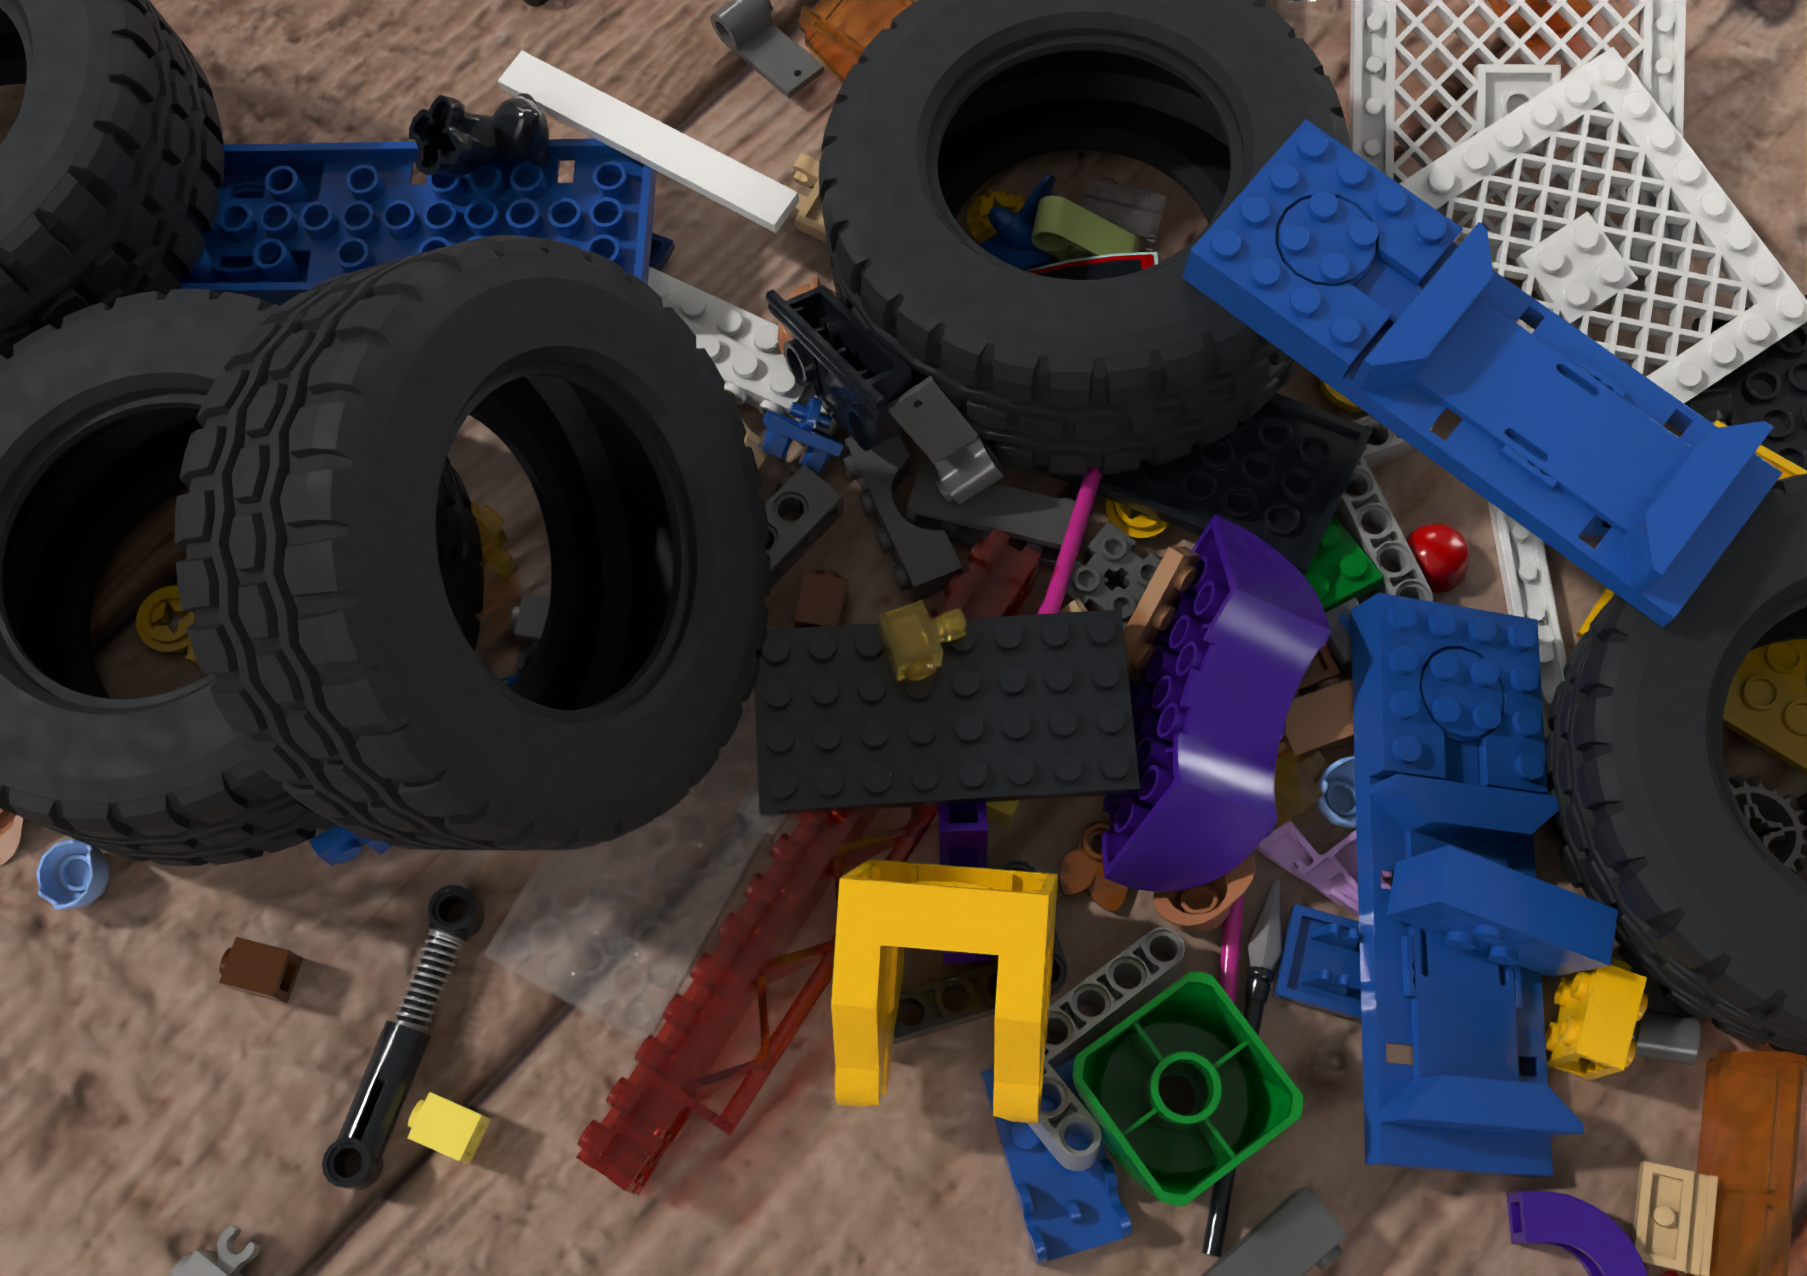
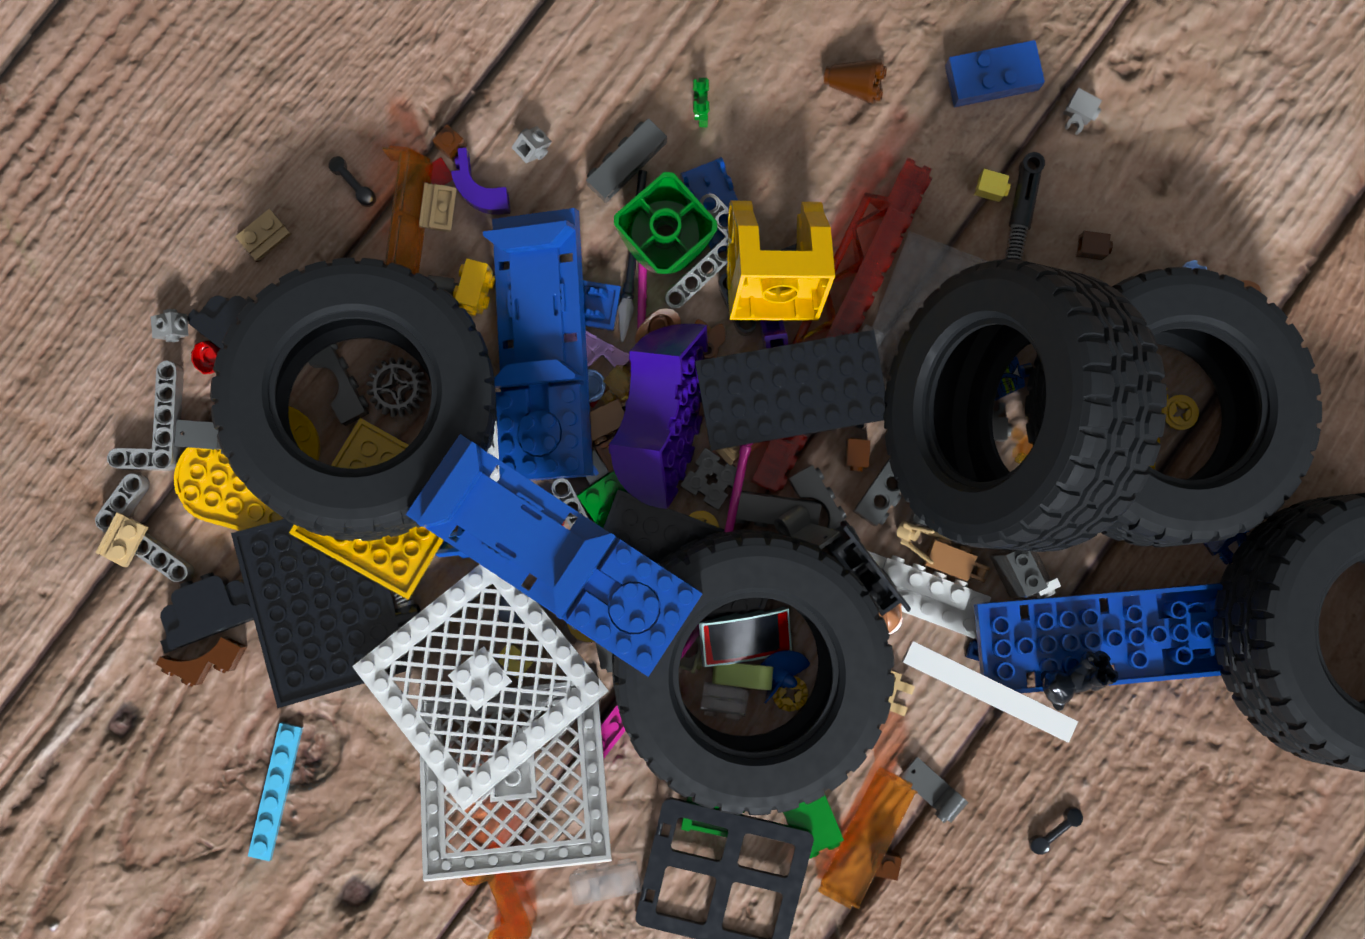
camera: 175 degrees right, 15 degrees up
blue hips [762,396,844,474] -> none
clear yellow brick [878,600,967,681] -> none
medium nougat plate [1124,546,1200,673] -> none
blue brick [1386,845,1618,977] -> none

